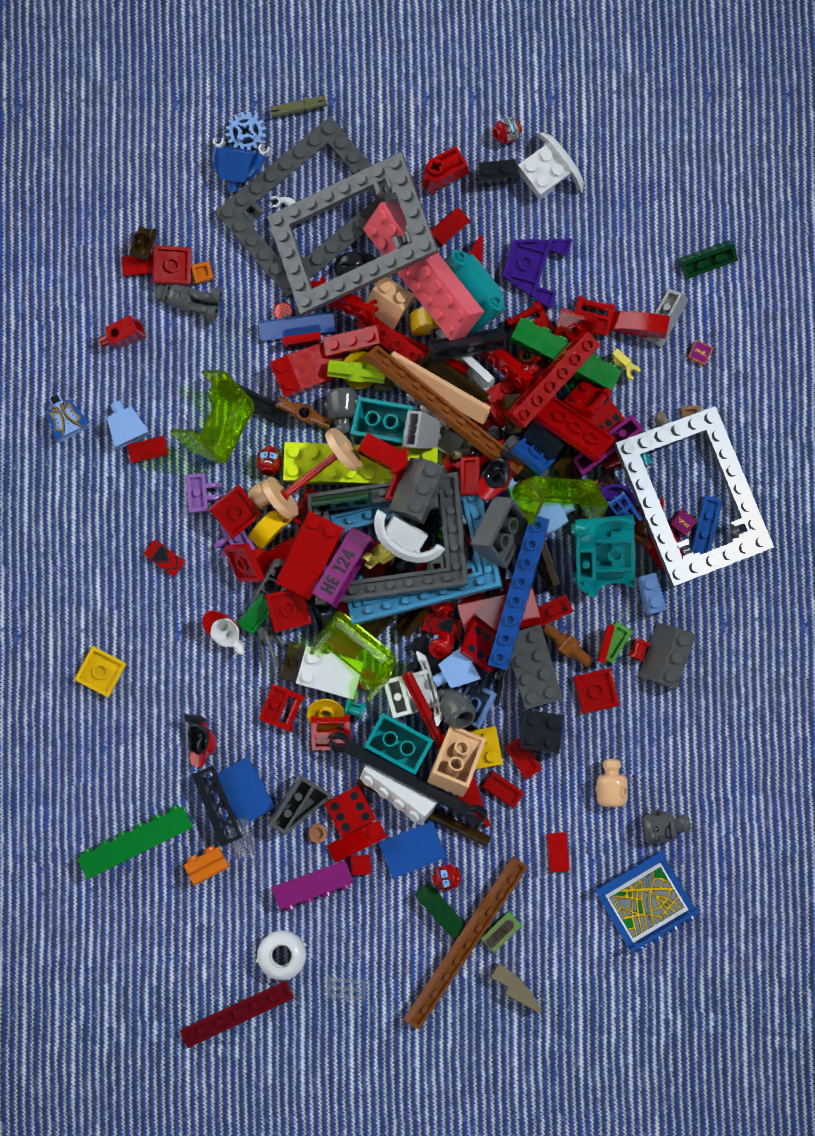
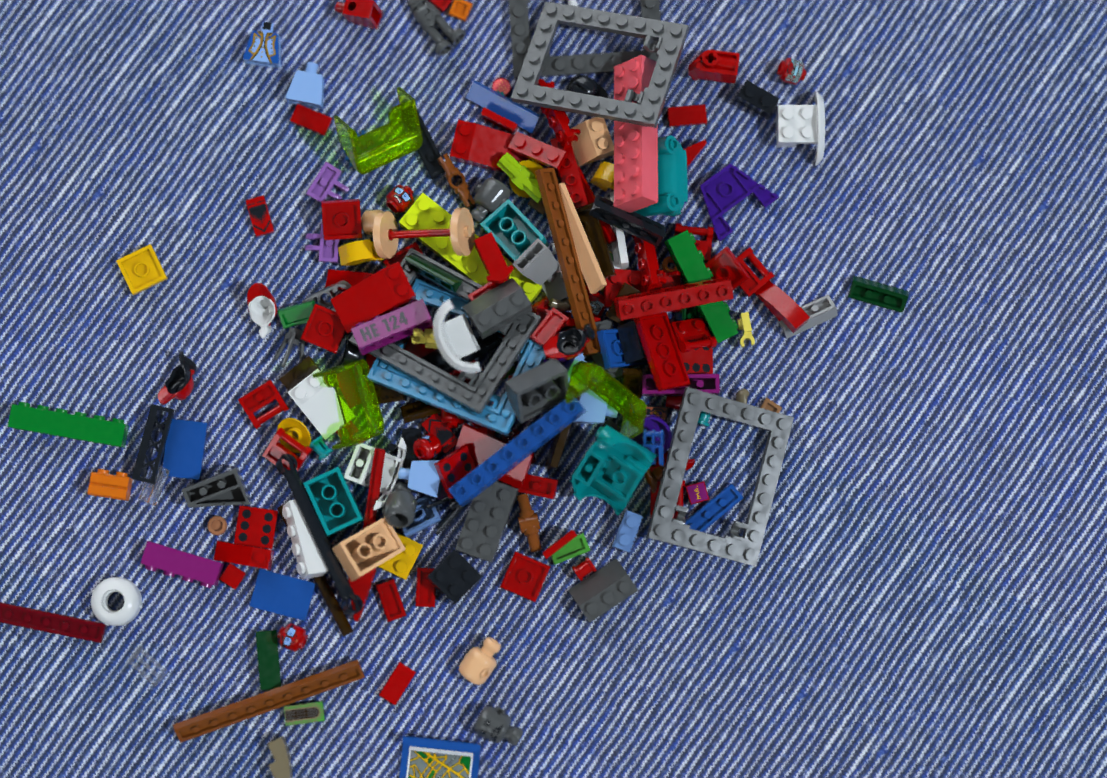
camera: 35 degrees right, 0 degrees up
red tile [223,544,265,582] -> none
magenta tile [688,340,713,366] -> none

